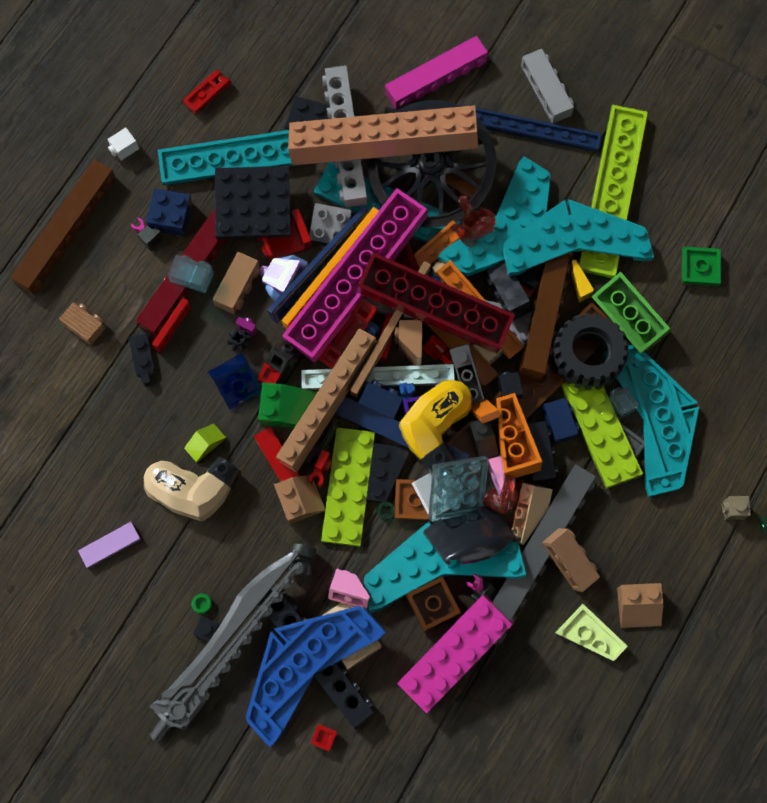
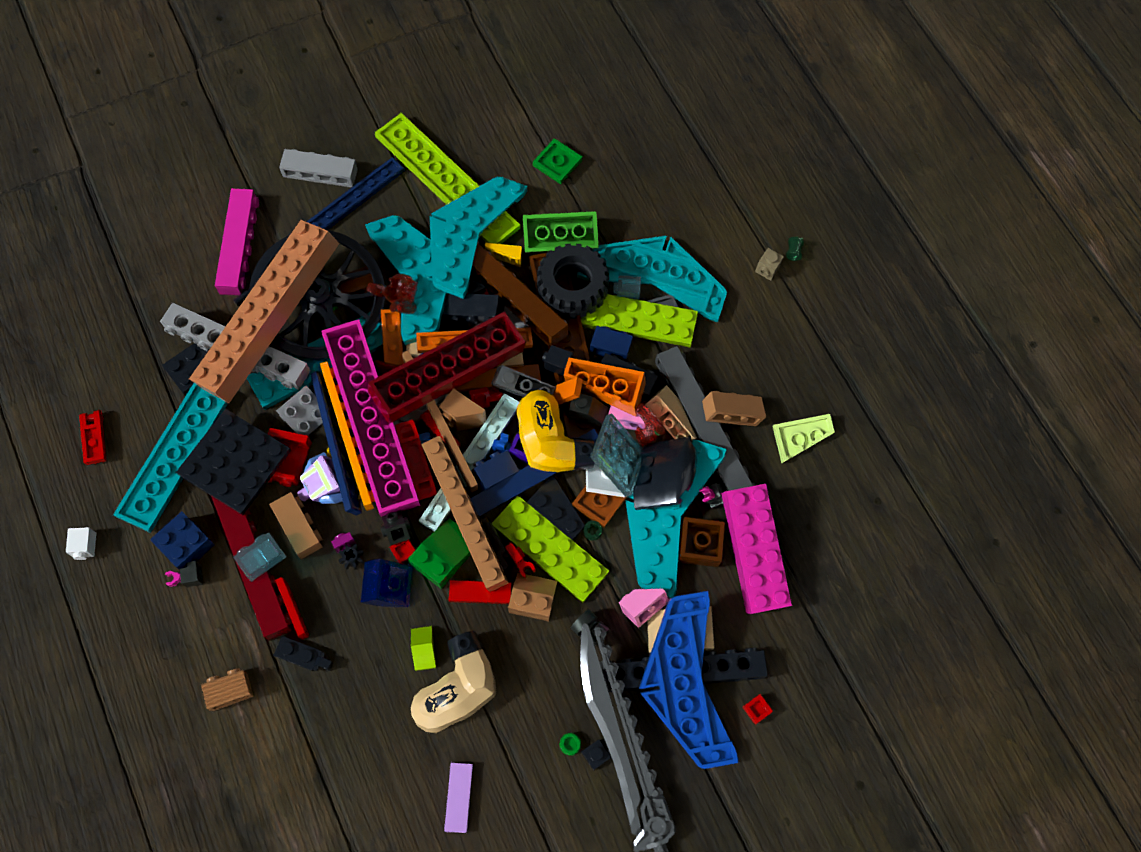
camera: 60 degrees left, 5 degrees down
reddish brown brick [10,159,116,294] -> none
medium nougat slope [617,583,663,628] -> none

